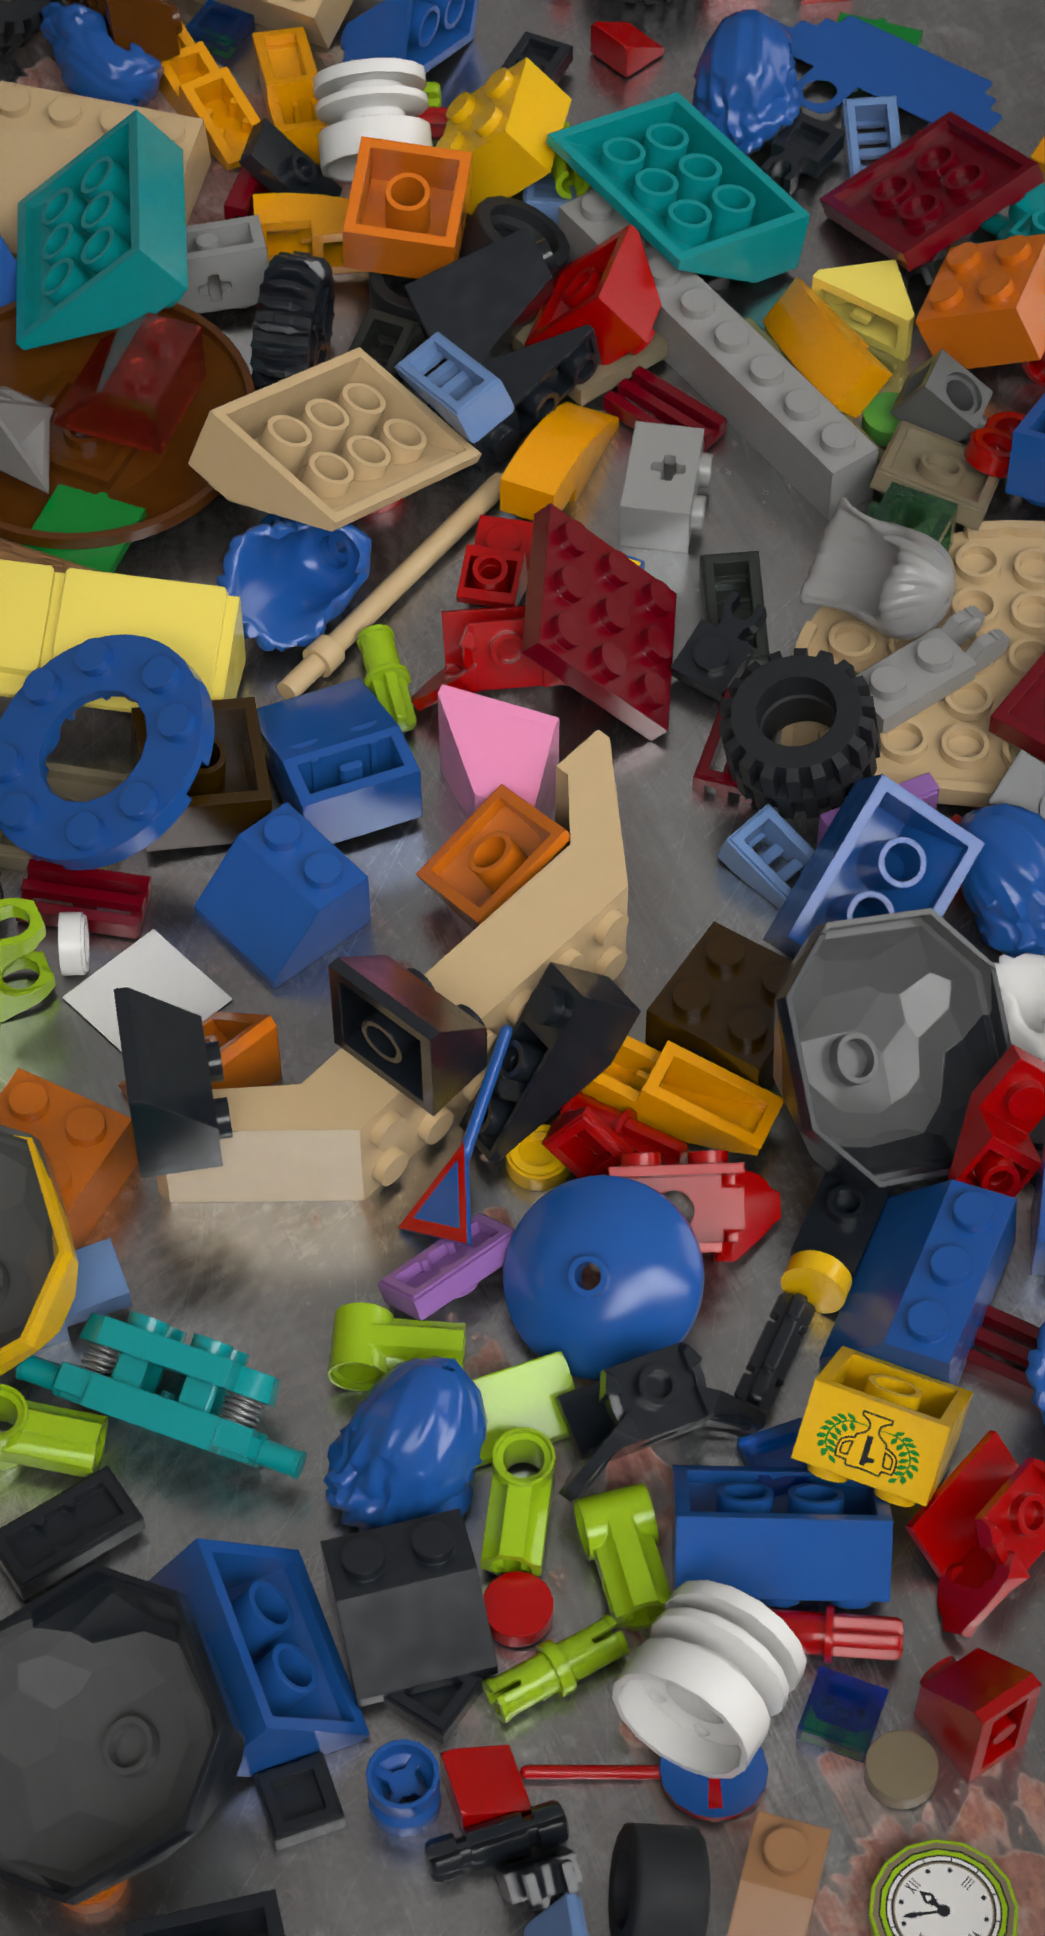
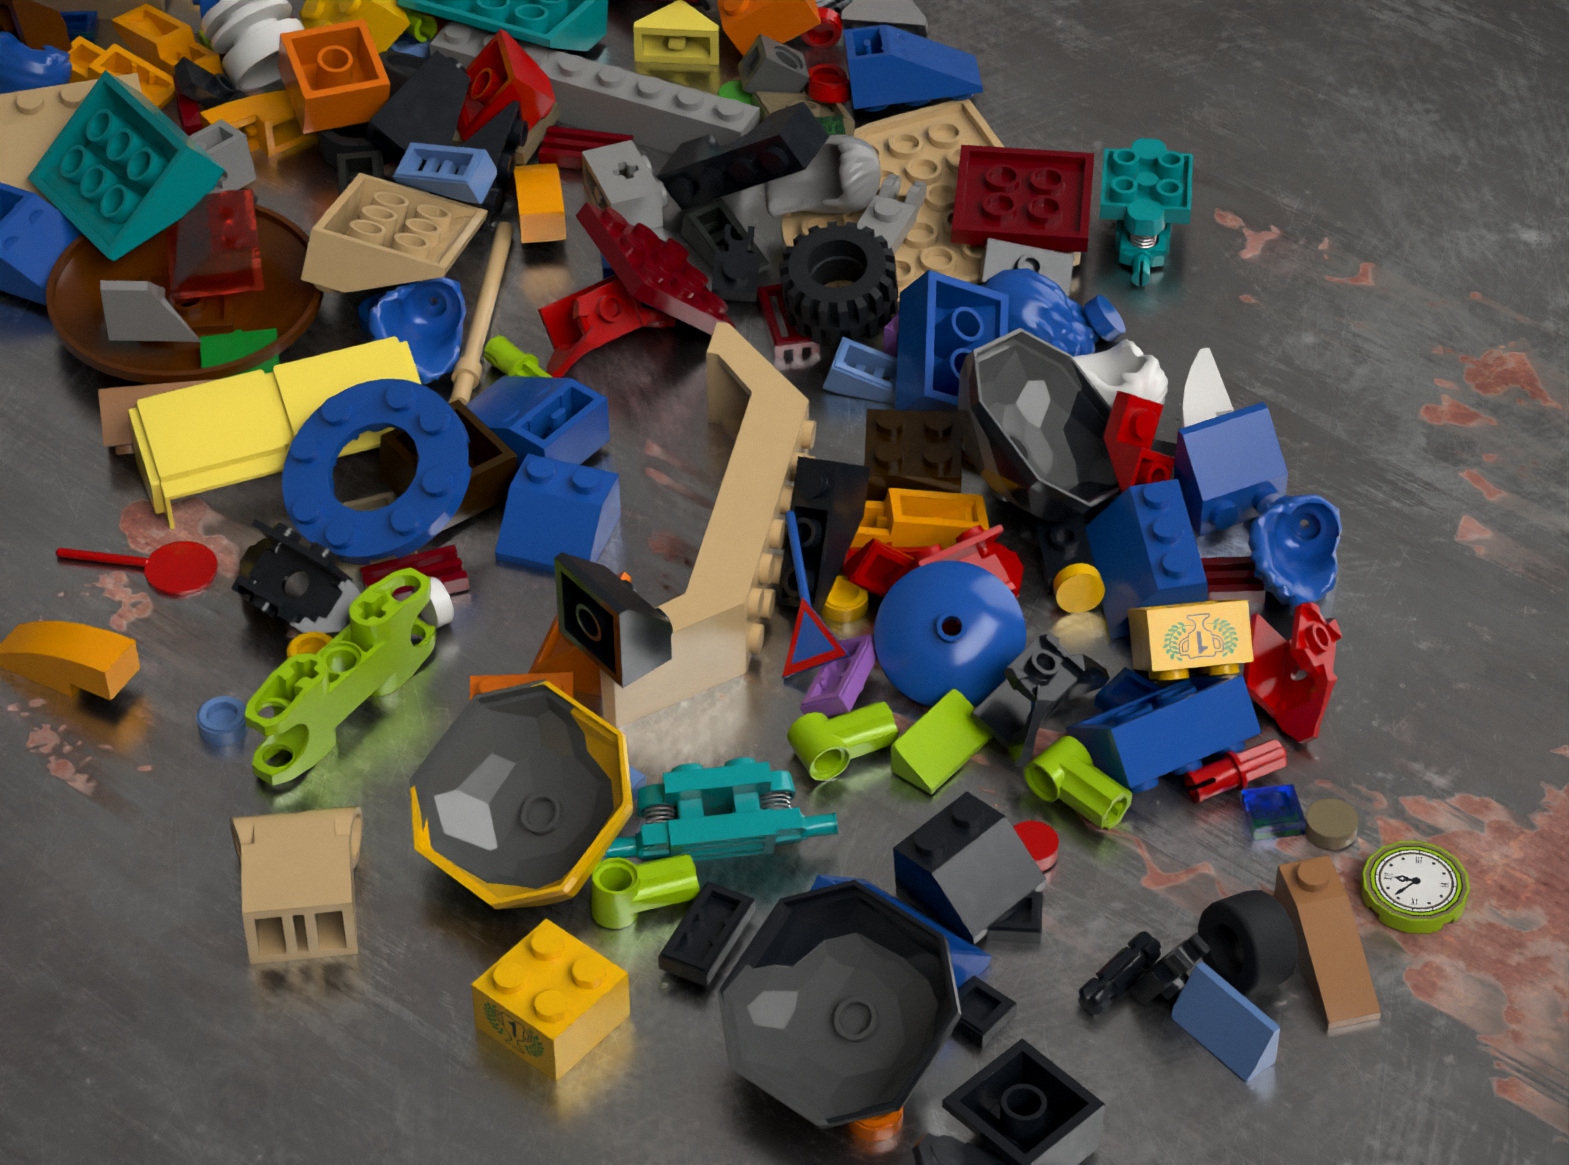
camera: 30 degrees left, 10 degrees down
white sticker [62,929,232,1052] -> none
black gear [250,251,336,391] -> none
blue piece [323,1356,488,1532] -> none
black slope [328,955,488,1117] -> none
blue wheel [366,1739,441,1838] -> none
orange slope [416,784,570,929] -> none
bright pink slope [438,684,559,819] -> none
red slope [439,1745,531,1836] -> none
red slope [456,515,533,607] -> none
lime piece [480,1427,555,1577] -> none
lime pin [482,1614,630,1724] -> none
piece [520,1747,768,1822] -> none
white wheel [612,1580,807,1778] -> none
black axle [734,1292,815,1414] -> none
light orange slope [762,277,893,419] -> none
red slope [914,1647,1042,1783] -> none
none -> black arch [657,101,829,210]

